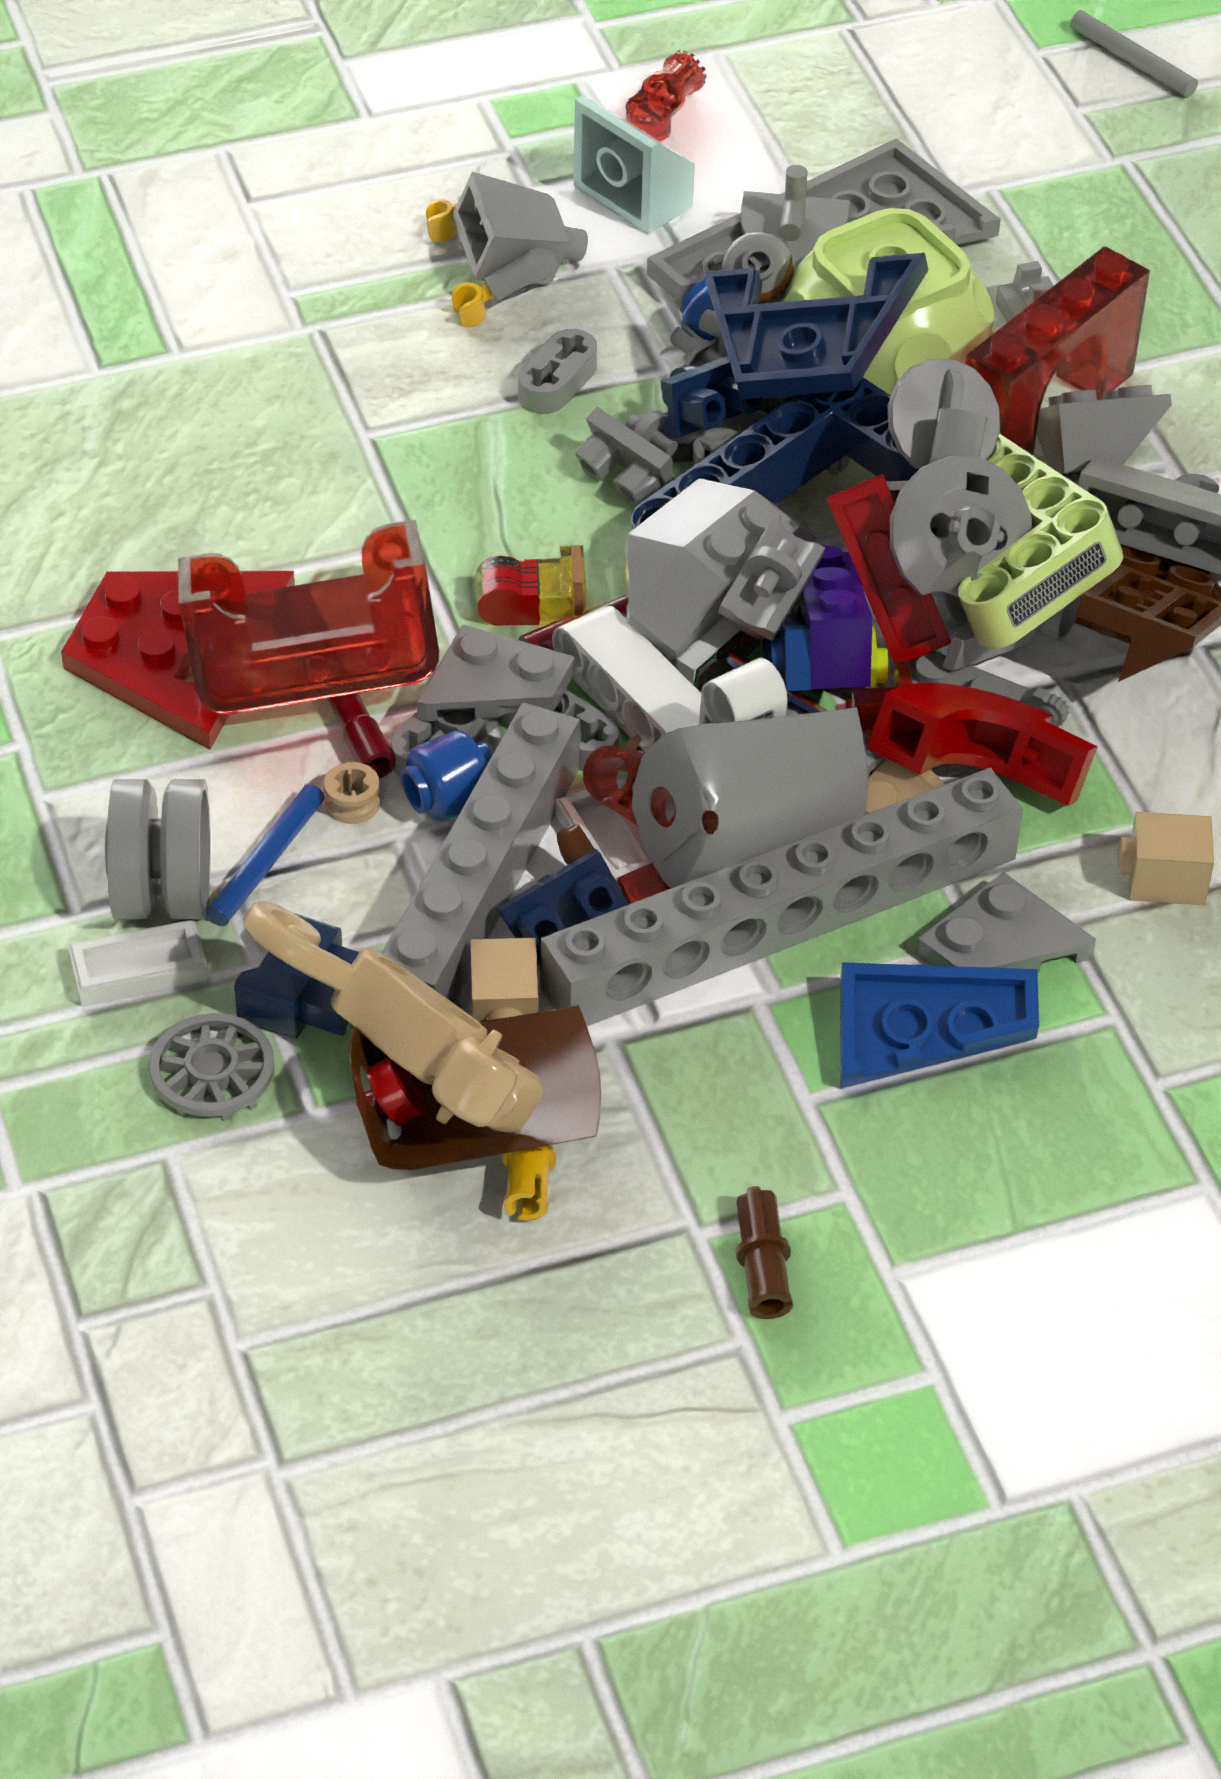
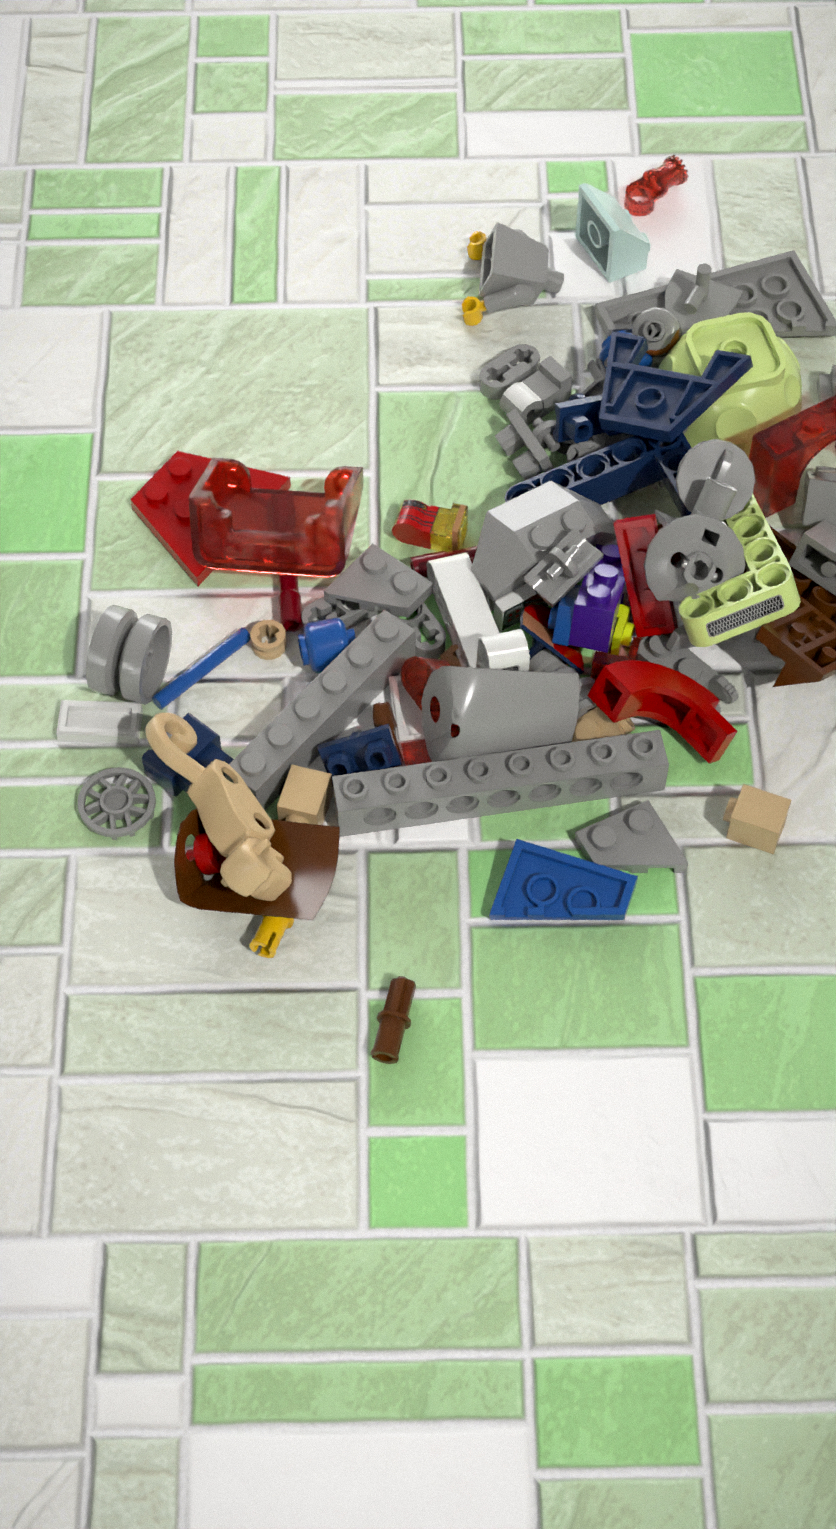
camera: 20 degrees right, 10 degrees up
none -> light grey leg [499,356,572,426]

